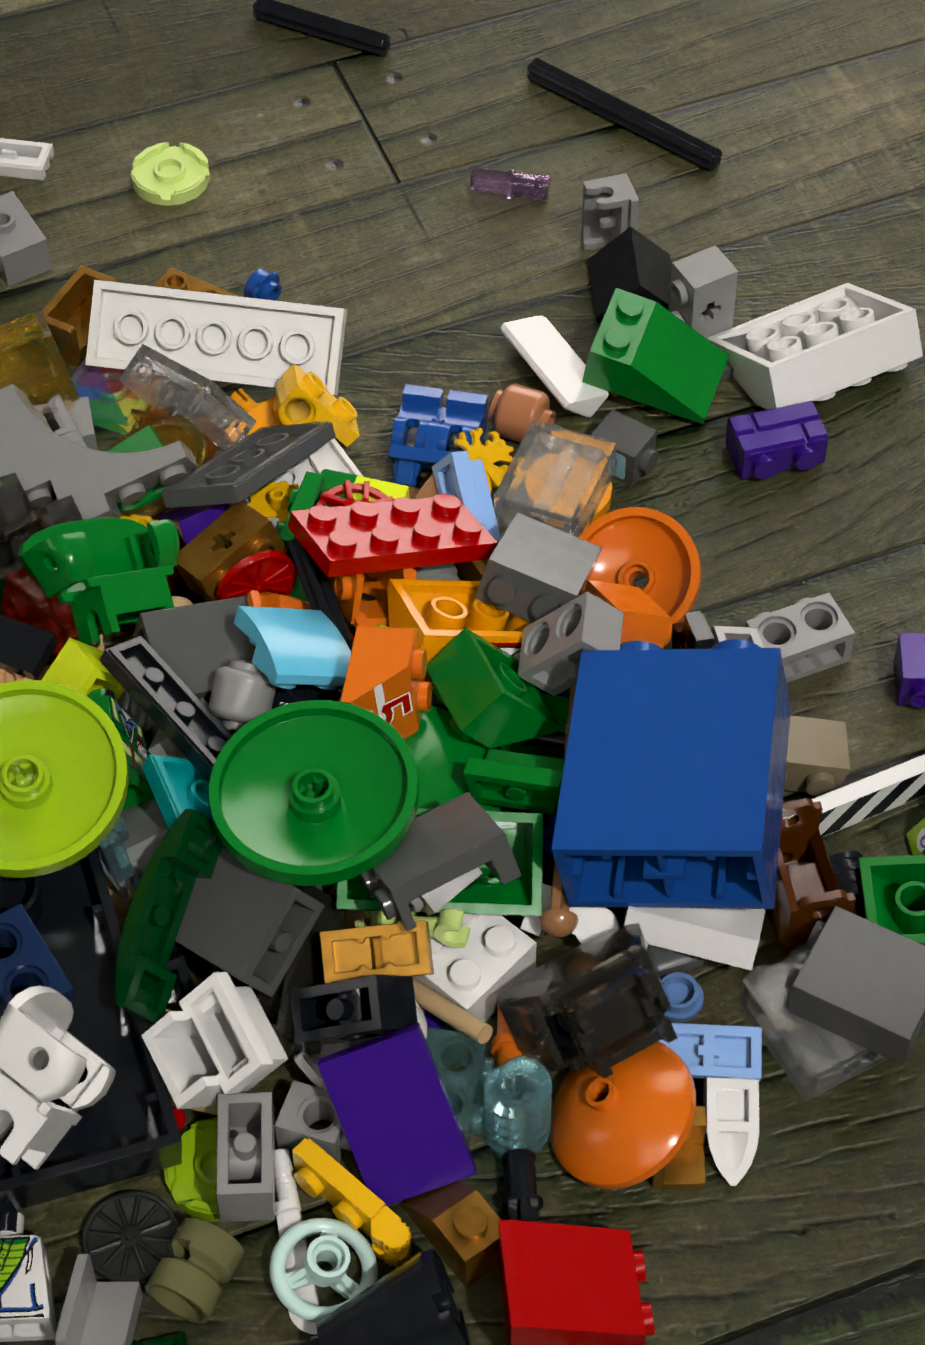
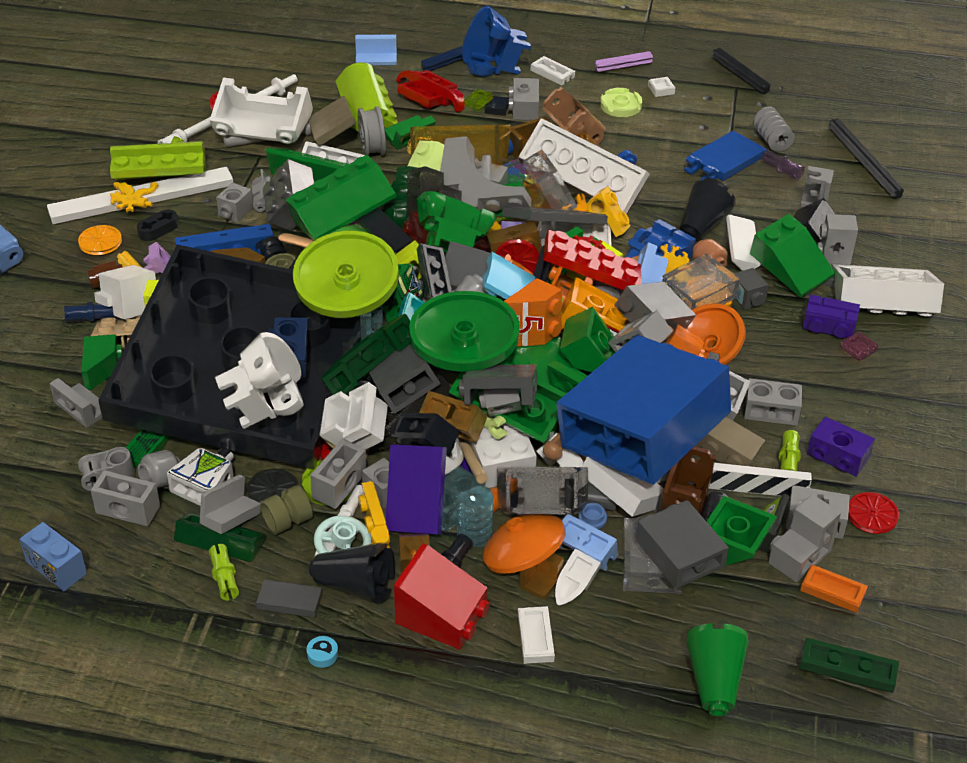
camera: 30 degrees right, 10 degrees down
none -> white tile [518,606,555,664]
none -> medium nougat piece [542,87,606,144]
none -> lavender axle [595,51,653,72]
none -> white tile [648,77,675,97]
none -> black cone [679,178,736,241]
none -> blue tile [684,131,767,181]
none -> light grey piece [753,106,795,152]
none -> lime pin [779,430,801,471]
none -> clear pink tile [841,331,878,361]

